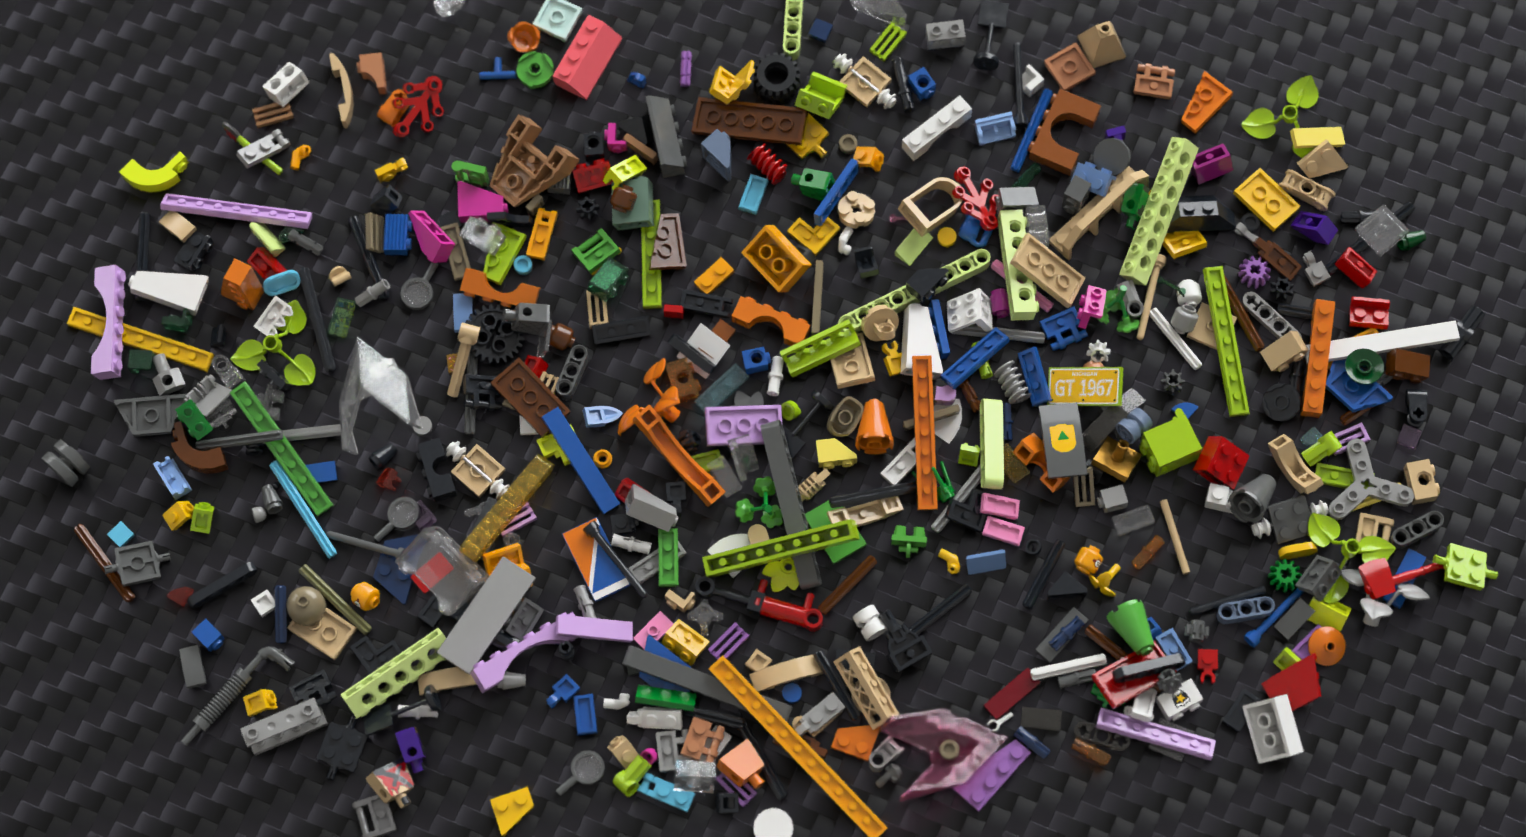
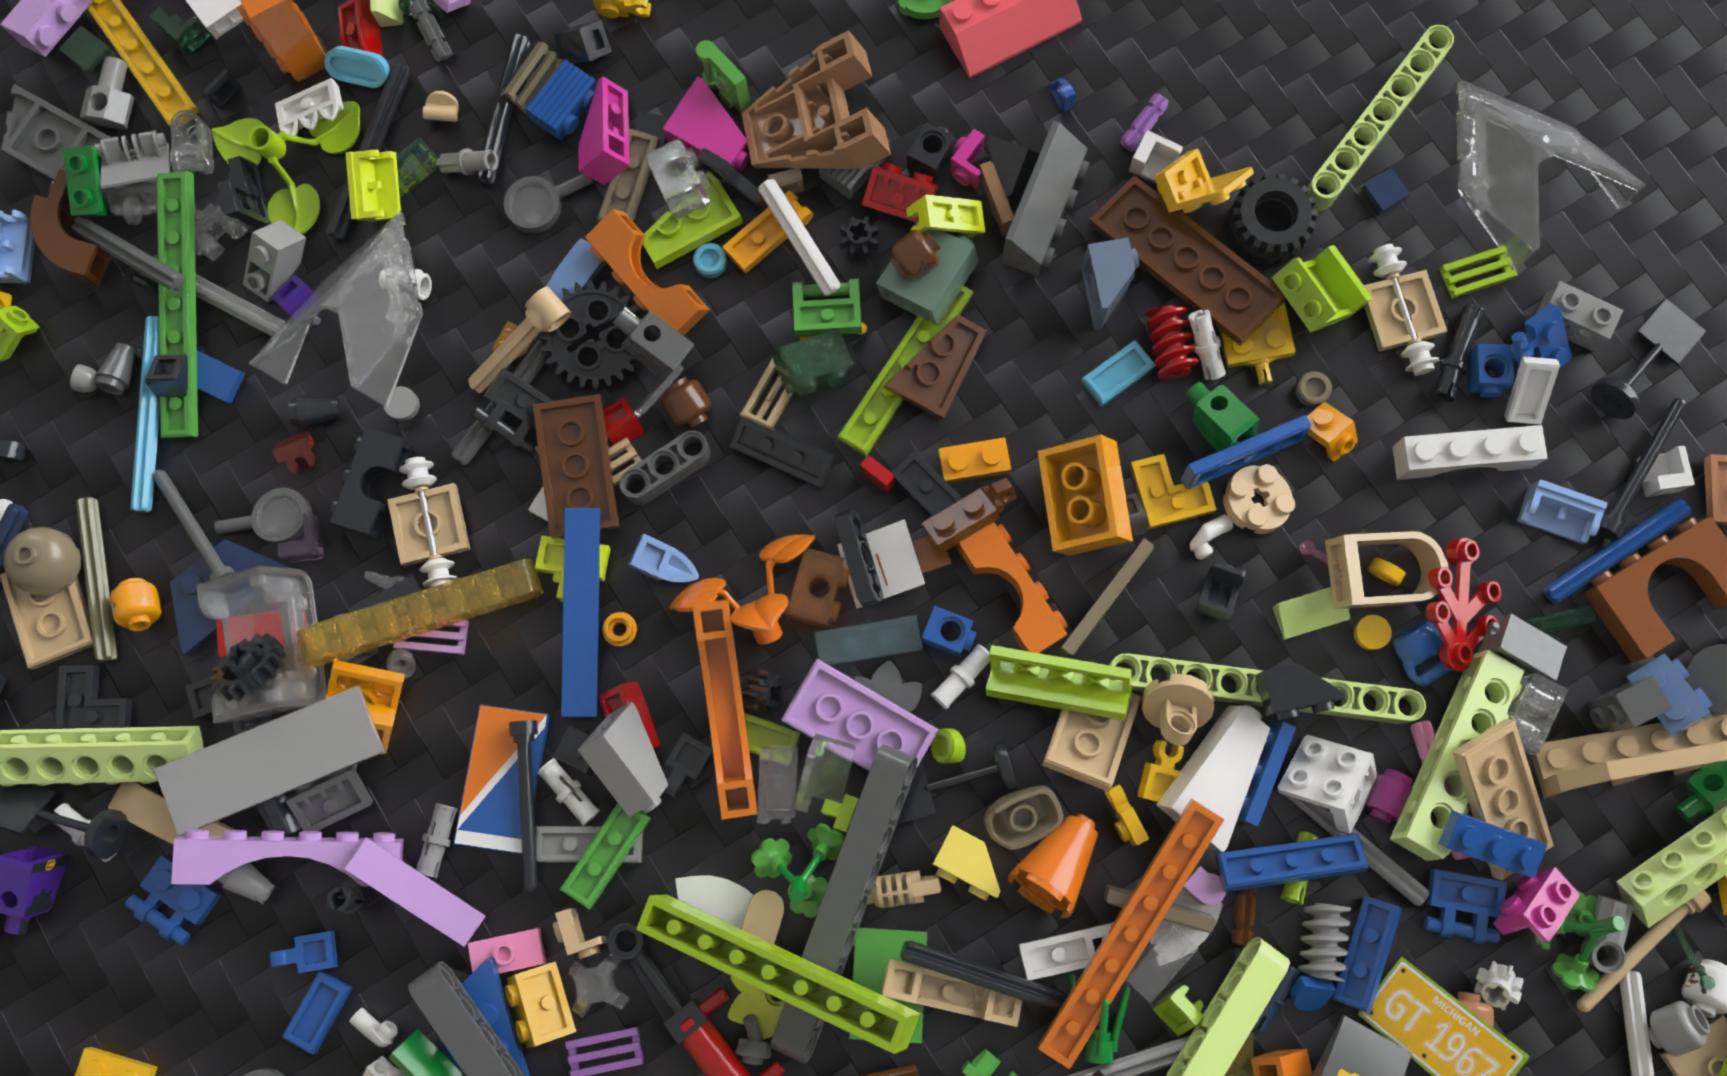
camera: 35 degrees right, 5 degrees up
none -> blue plate [125,855,222,946]
none -> black slope [145,354,188,397]
none -> black gear [209,633,287,702]
none -> light grey slope [243,220,306,302]
none -> dark purple tile [271,274,314,315]
none -> neon yellow hinge [345,150,401,222]
none -> dark grey plate [735,1014,772,1065]
none -> white axle [758,179,841,296]
none -> lime tile [820,794,859,835]
none -> reddish brown hinge [922,478,1017,552]
none -> yellow plate [1105,784,1149,846]
none -> clear panel [1125,923,1198,1003]
none -> white panel [1129,130,1183,184]
none -> white pin [1188,310,1226,380]
none -> blue tile [1290,975,1336,1011]
none -> yellow tile [1368,557,1406,586]
none -> blue plate [1438,810,1547,878]
none -> white tile [1504,356,1560,425]
none -> blue plate [1510,303,1572,372]

